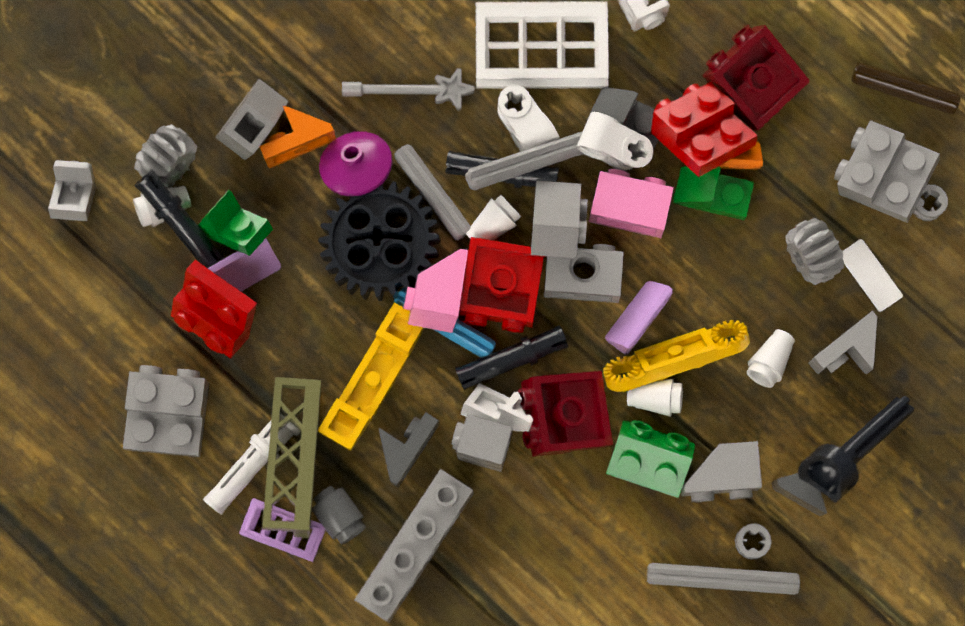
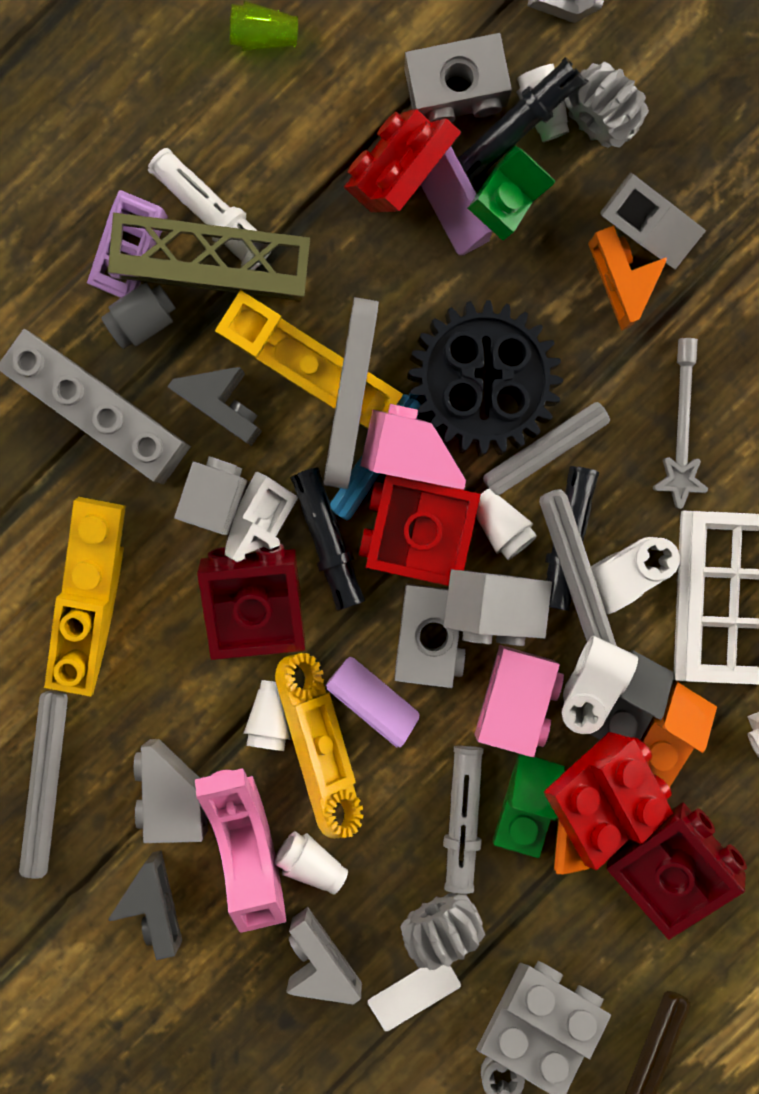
camera: 90 degrees right, 10 degrees up
light grey plate [123,365,209,457] -> none
magenta dish [319,132,393,196] -> none
bracket [606,420,695,498] -> none
light grey bush [735,524,771,559] -> none
black piece [798,396,914,503] -> none
none -> yellow slope [44,497,126,697]
none -> bright pink arch [195,768,287,933]
none -> clear neon green cone [229,0,298,51]
none -> light grey beam [323,297,379,489]
none -> light grey brick [404,33,512,123]
none -> light grey pin [443,746,484,894]
none -> orange slope [641,681,717,788]

